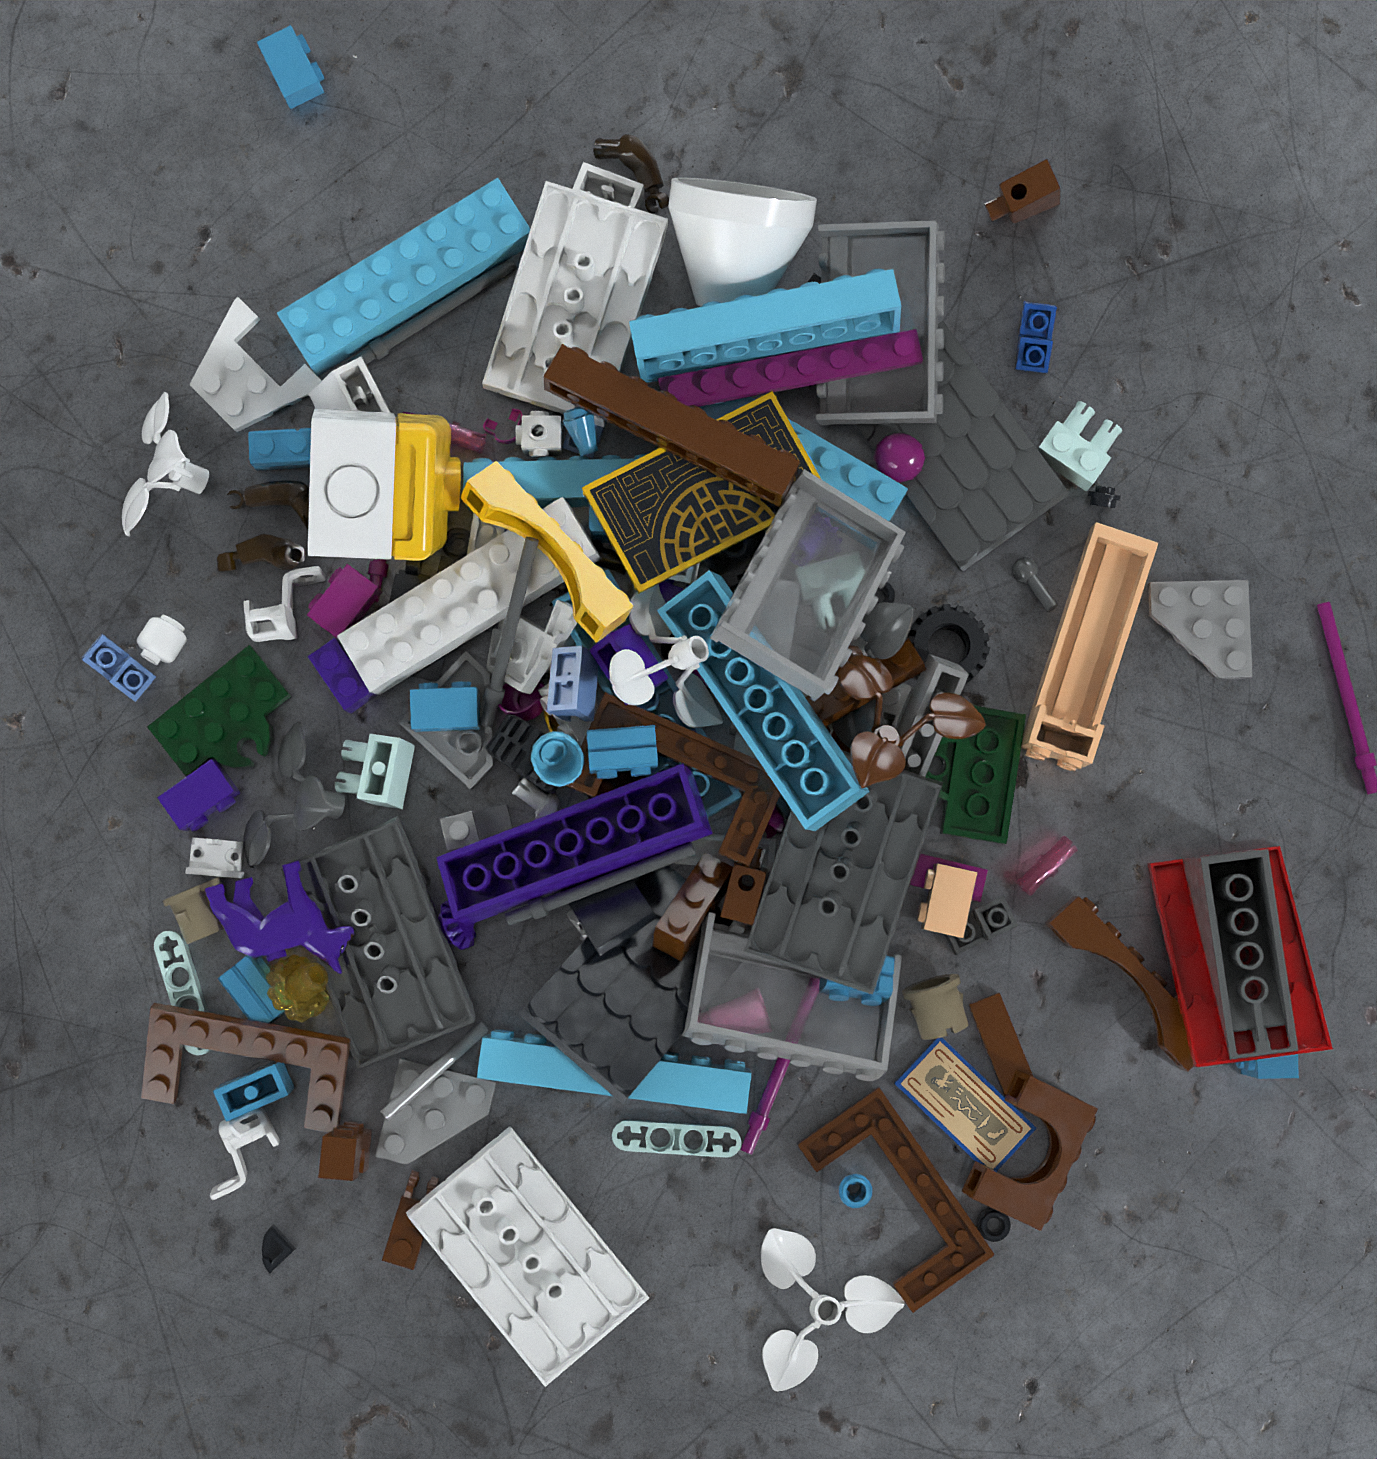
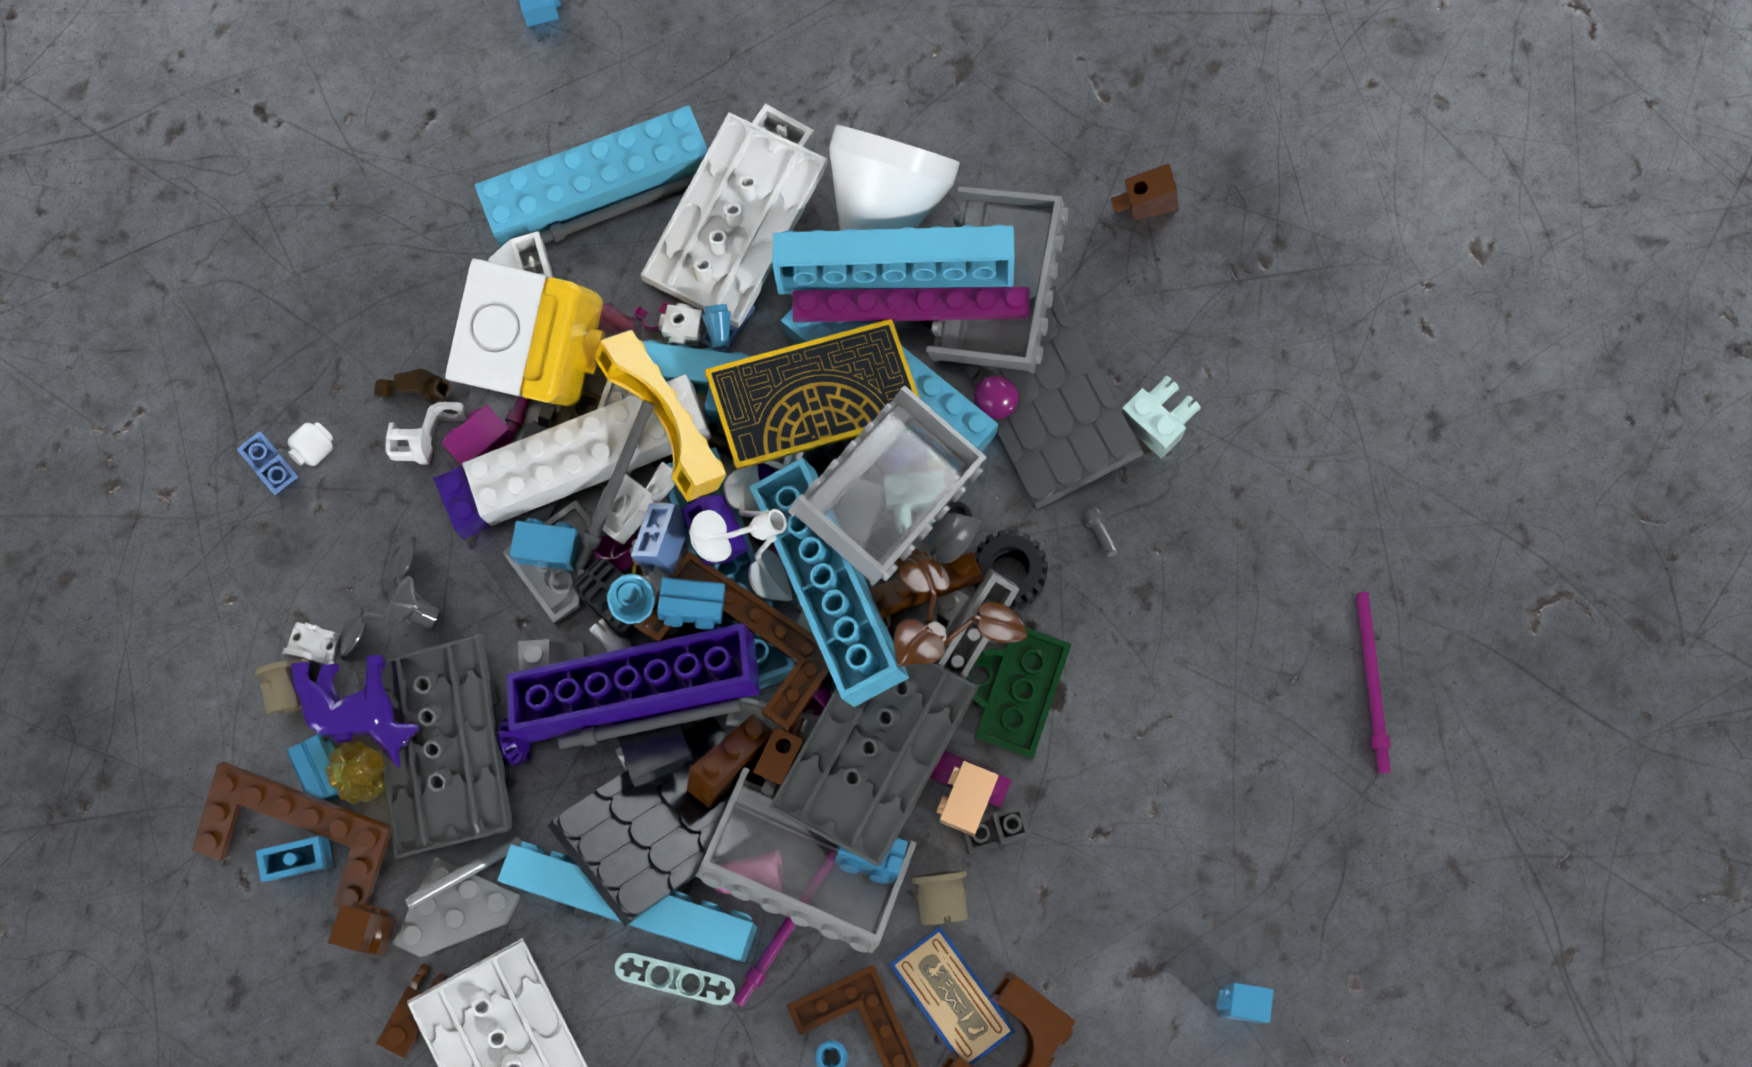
camera: 10 degrees right, 10 degrees down
white plant [122,392,209,537] -> none
dark green plate [147,645,291,777] -> none
light aqua beam [154,931,211,1055] -> none
dark purple brick [157,759,240,832] -> none
white wing [189,297,322,432] -> none
white piece [210,1107,280,1200] -> none
dark brown arm [227,480,309,530] -> none
dark azure brick [248,428,311,471] -> none
black tile [262,1224,296,1274] -> none
light aqua brick [335,734,415,809] -> none
reddish brown brick [543,344,800,507] -> none
dark brown arm [593,134,669,214] -> none
reddish brown tile [968,992,1033,1097] -> none
blue slope [1015,301,1057,373] -> none
clear pink pin [1016,836,1078,896] -> none
light nougat brick [1021,522,1158,771] -> none
reddish brown arch [1045,896,1194,1072] -> none
black plate [1088,485,1121,508] -> none
piece [1147,846,1333,1067] -> none
light grey plate [1148,580,1252,679] -> none

